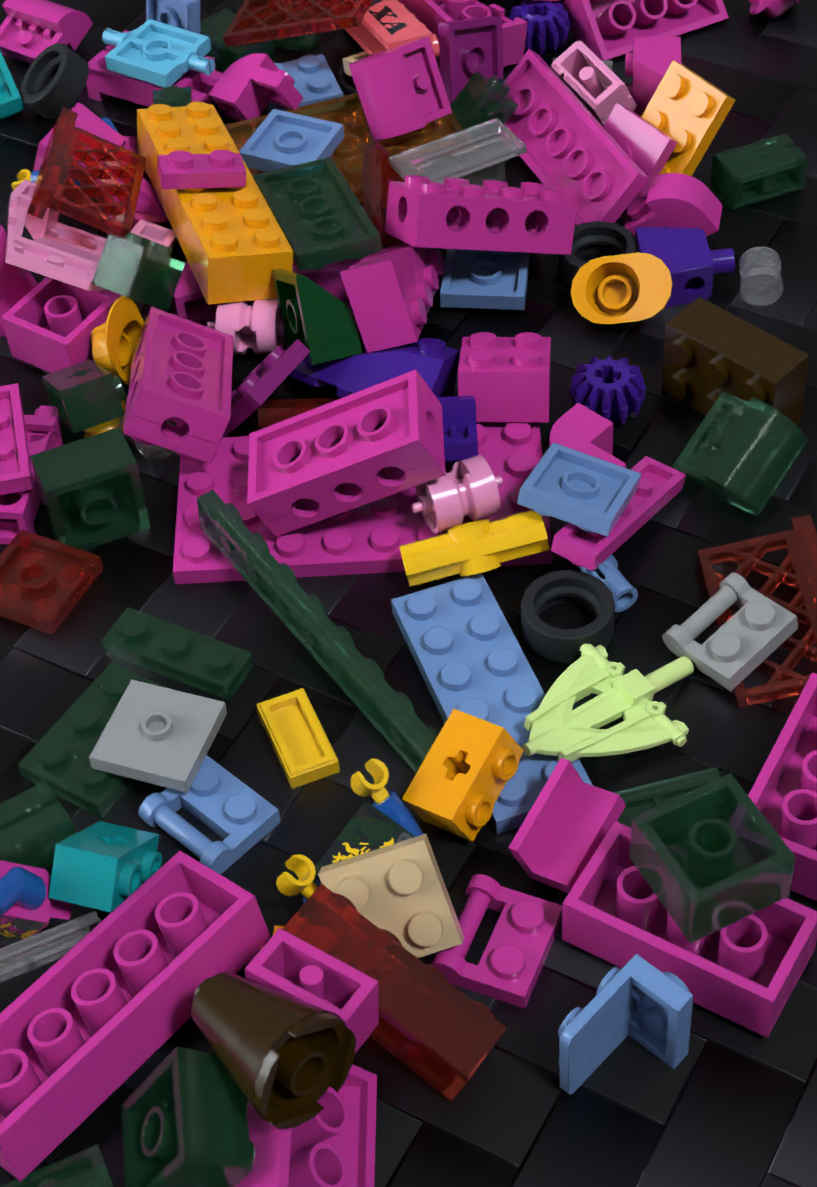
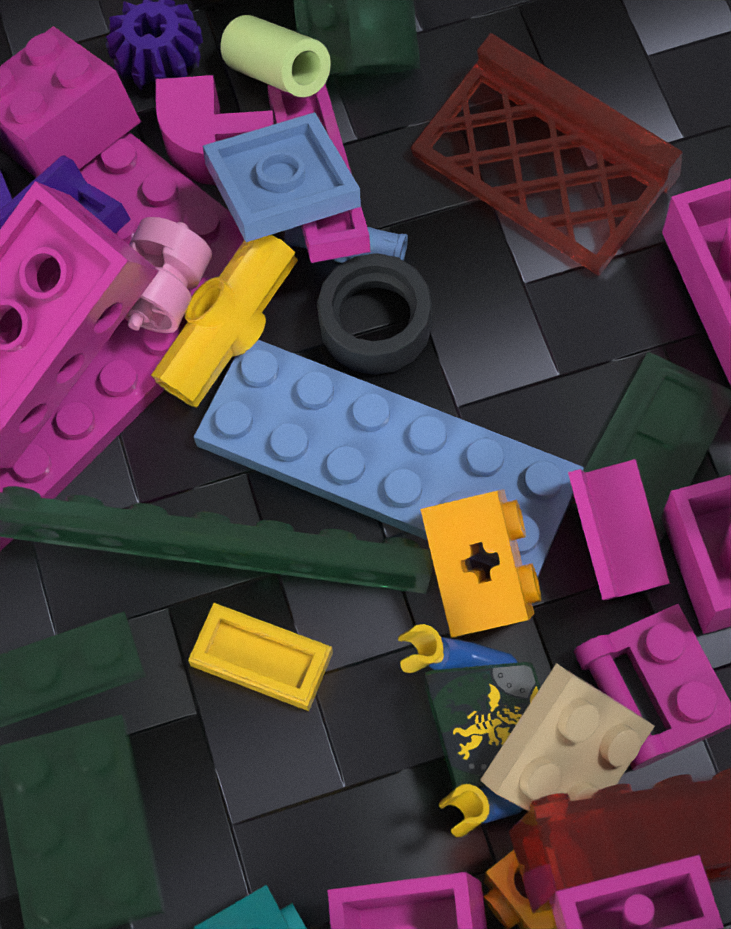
camera: 45 degrees left, 20 degrees up
light grey plate [89,679,227,793] -> none
medium blue plate [138,755,281,874] -> none
yellowish green bar [522,644,694,762] -> none
light grey plate [662,572,798,691] -> none
none -> yellowish green brick [221,15,331,97]

